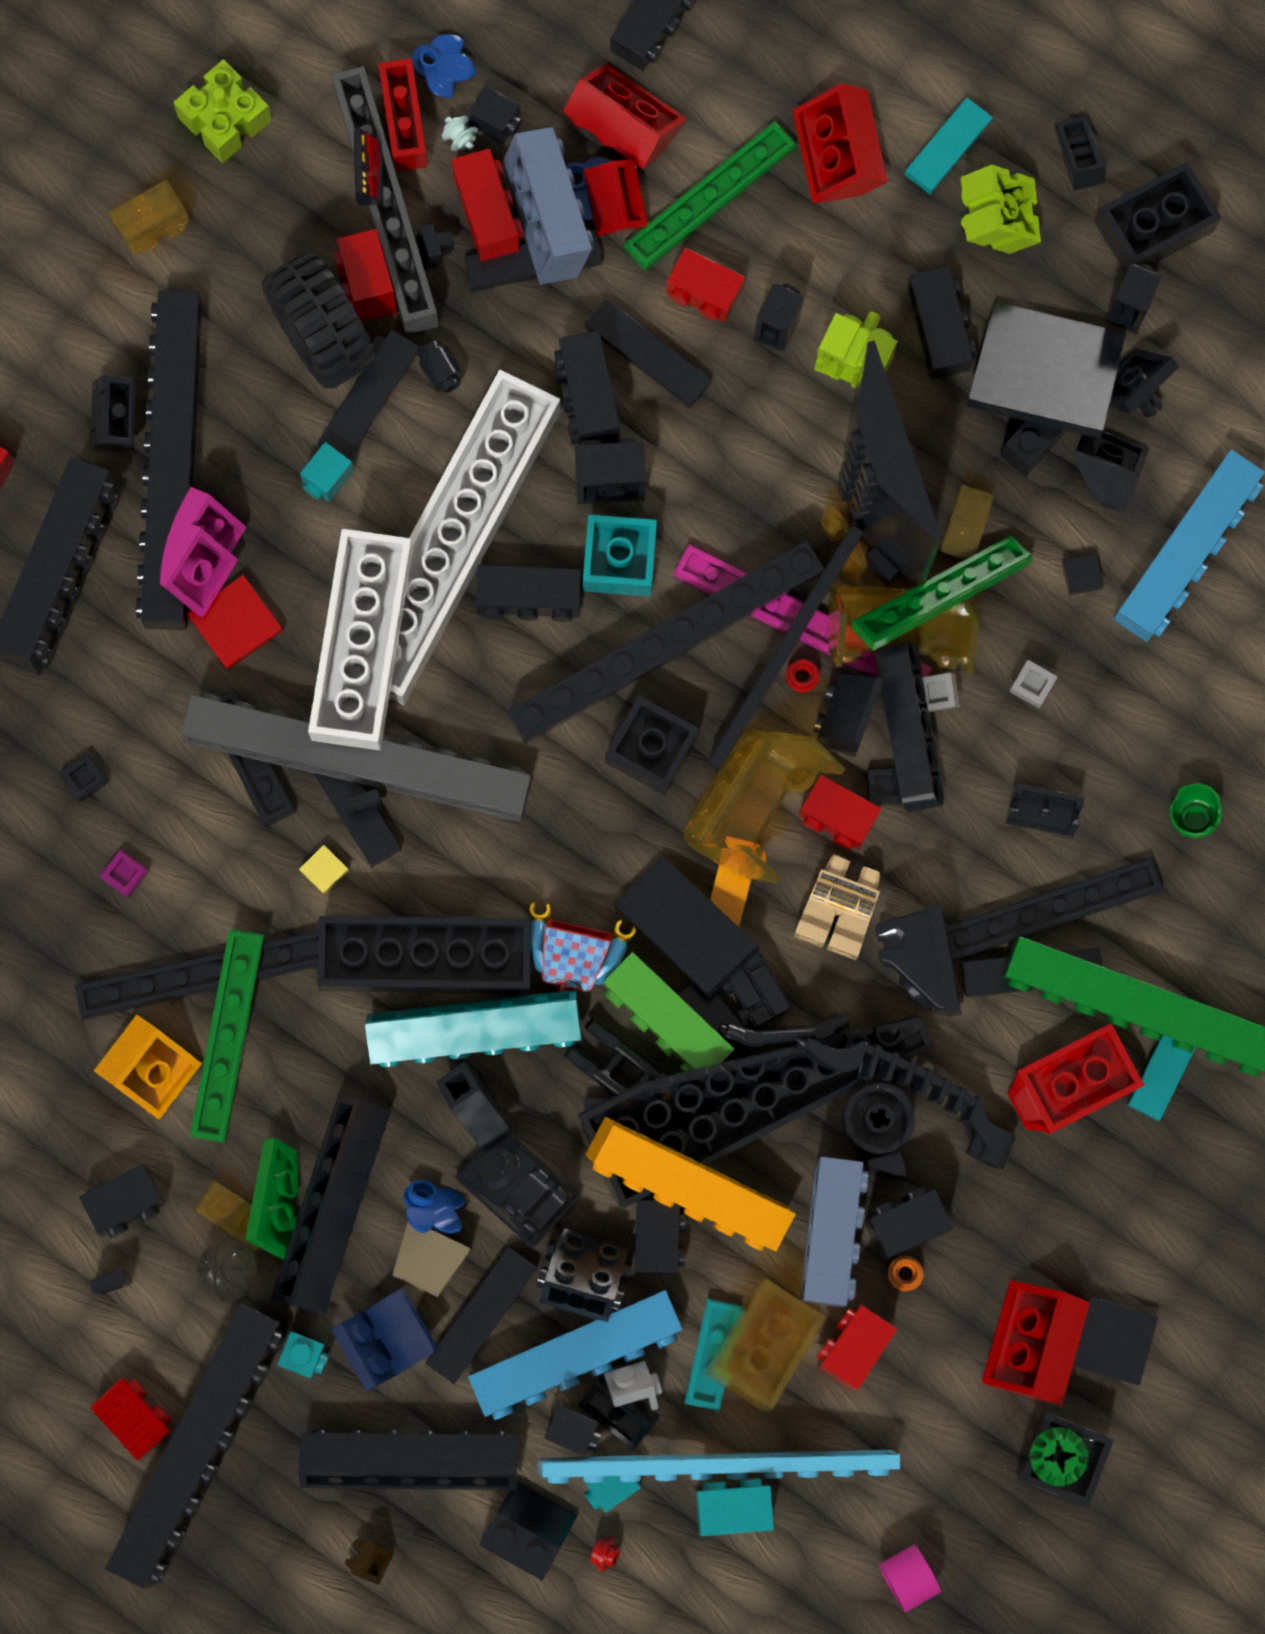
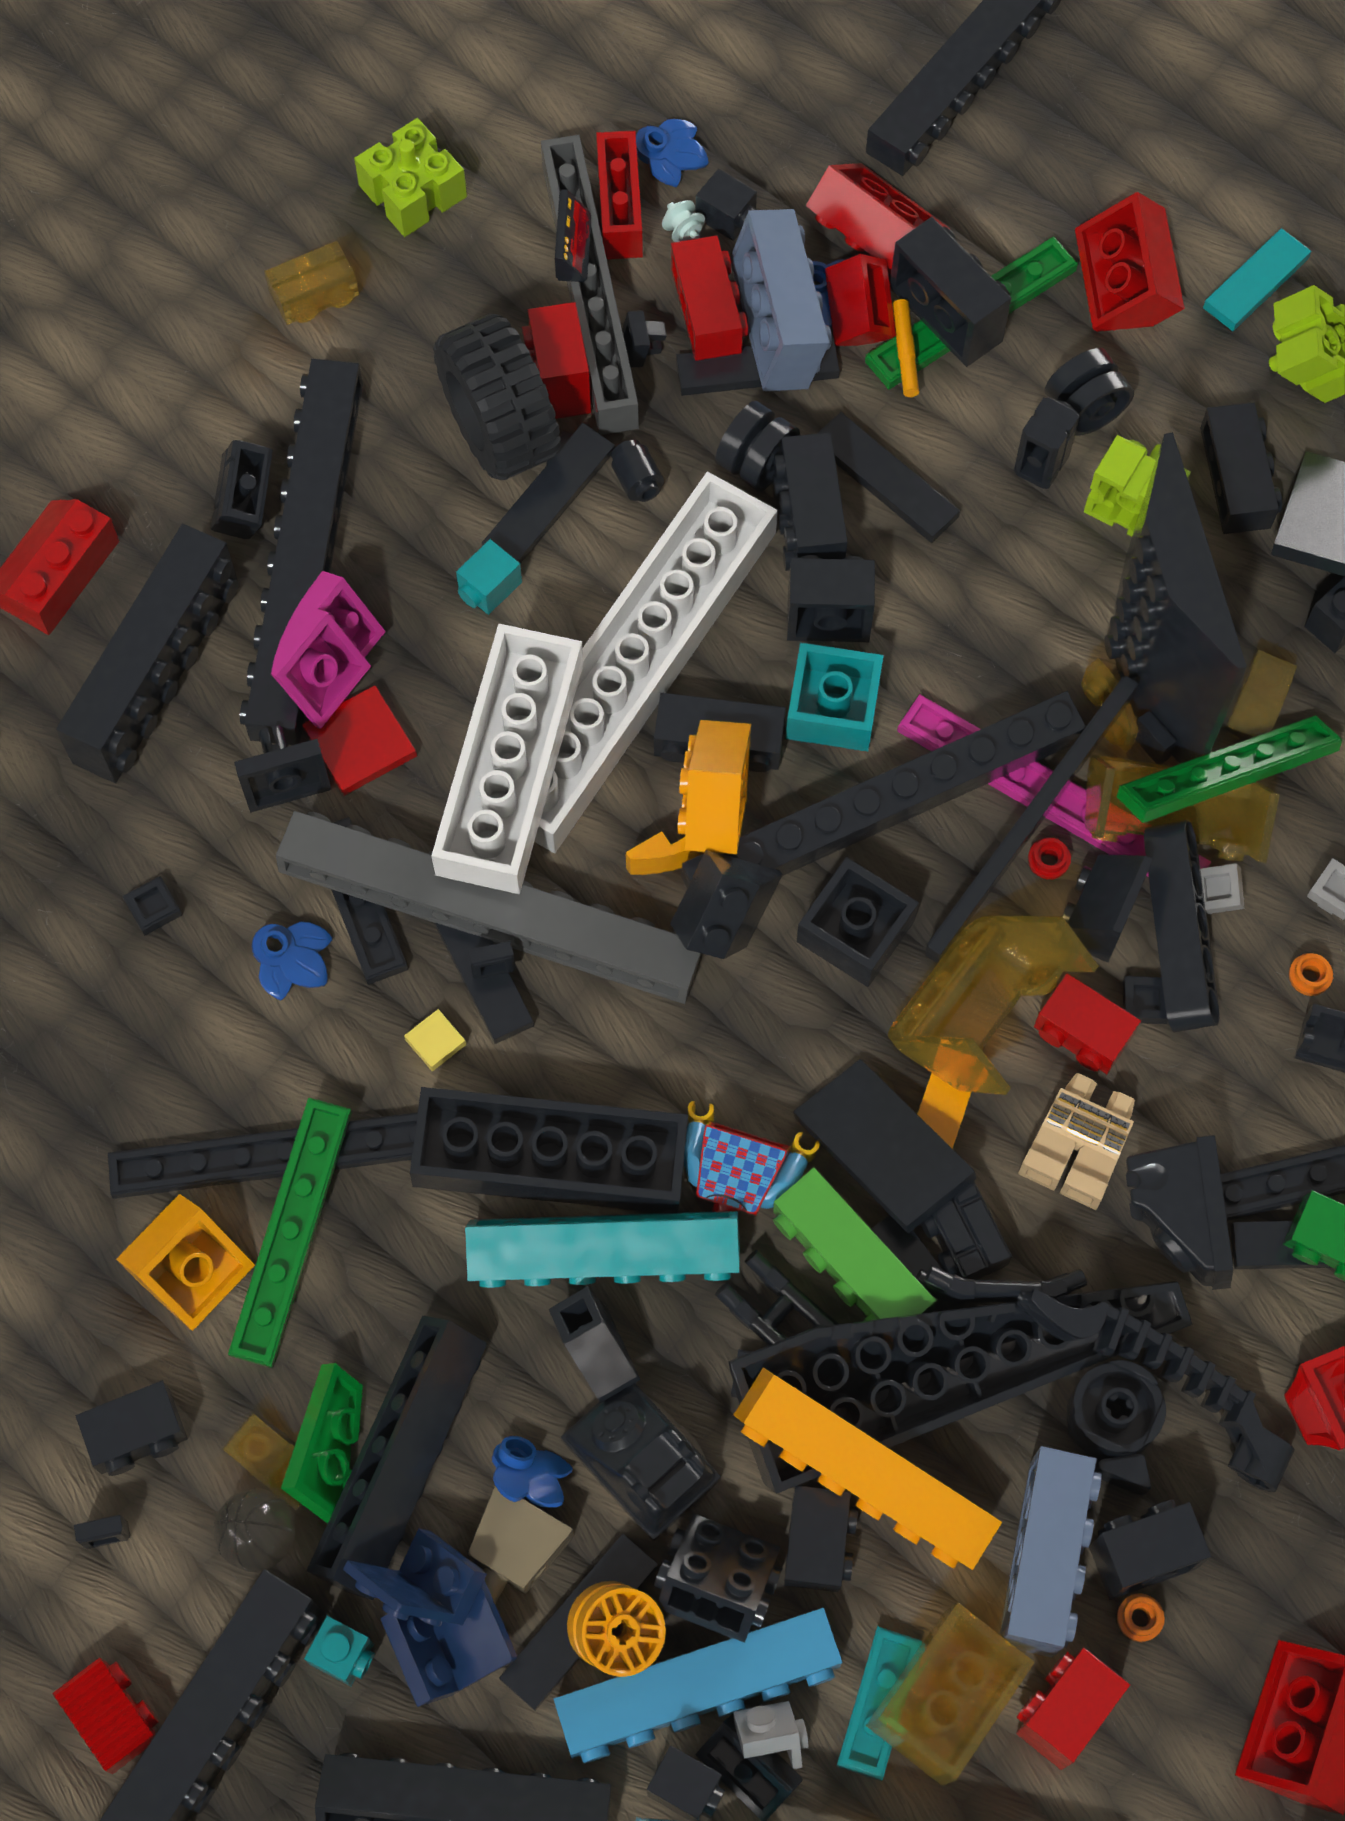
camera: 10 degrees right, 10 degrees down
magenta tile [99,849,149,898] -> none
red brick [666,247,745,323] -> none
none -> black tile [234,725,332,813]
none -> blue plate [252,922,332,1001]
none -> dark blue bracket [343,1528,487,1627]
none -> light orange wheel [567,1581,666,1677]
none -> light orange slope [626,831,705,875]
none -> black slope [670,850,783,959]
none -> light orange brick [678,720,751,854]
none -> black wheel [715,401,800,491]
none -> black brick [890,217,1011,368]
none -> light orange piece [893,299,919,397]
none -> black wheel [1045,348,1134,436]
none -> orange plate [1289,953,1333,996]

